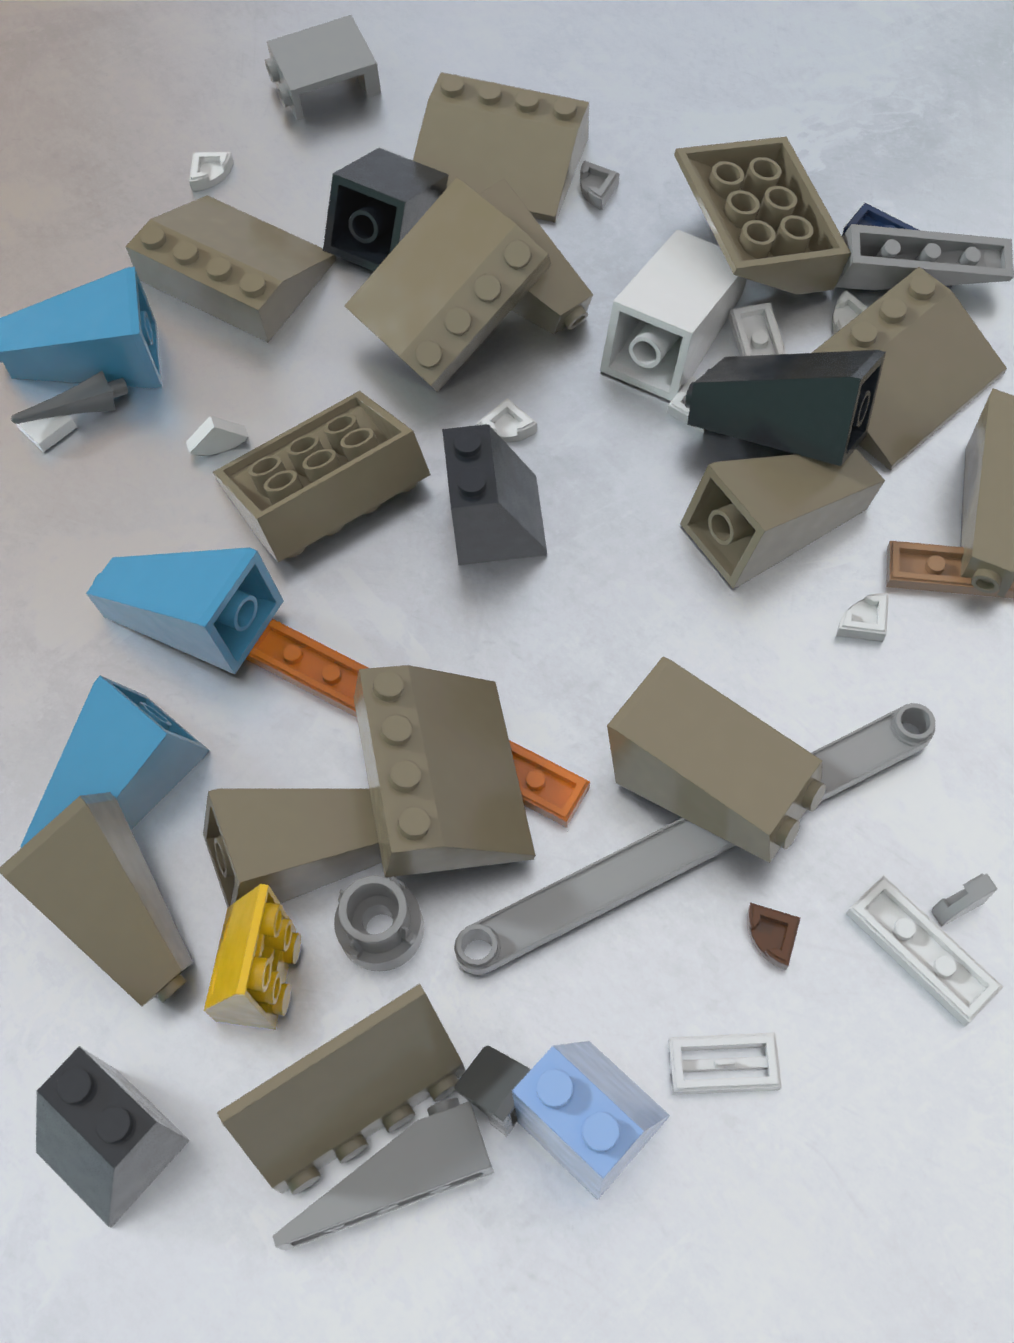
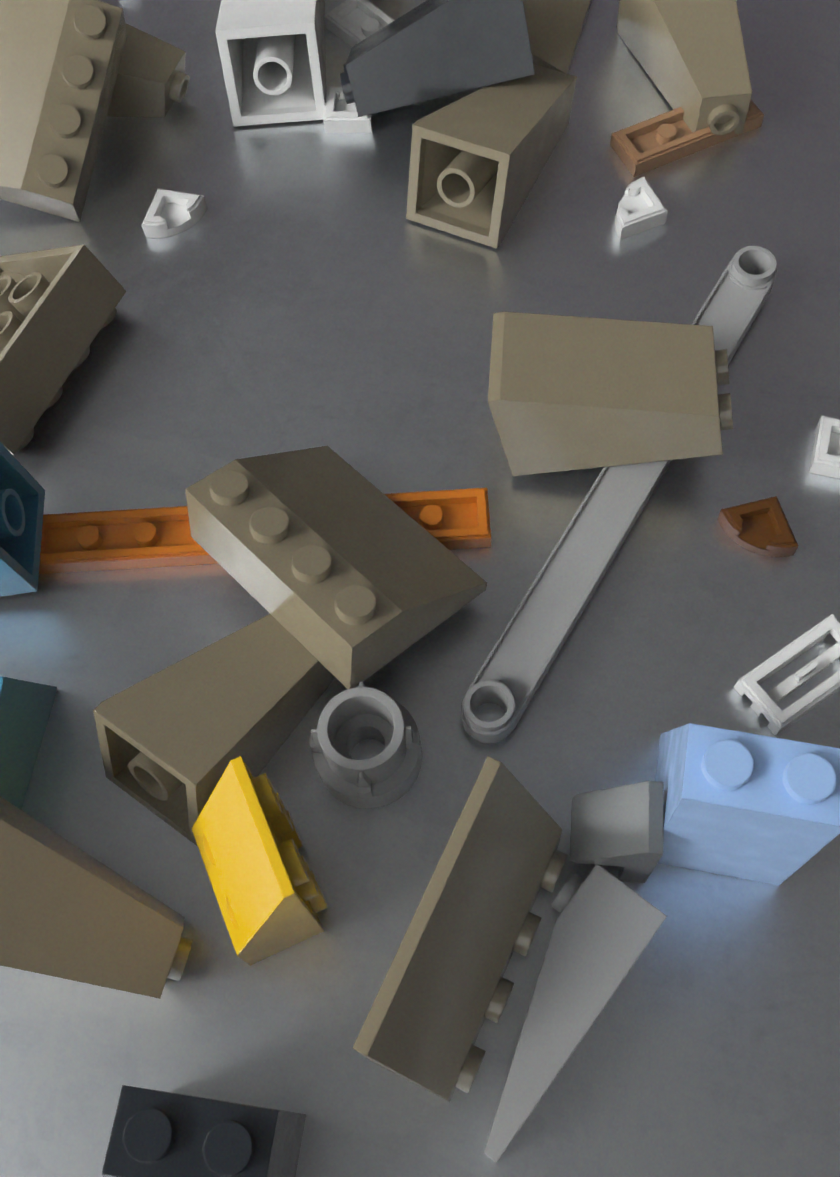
camera: 30 degrees left, 0 degrees up
black slope [442,424,547,565] -> none

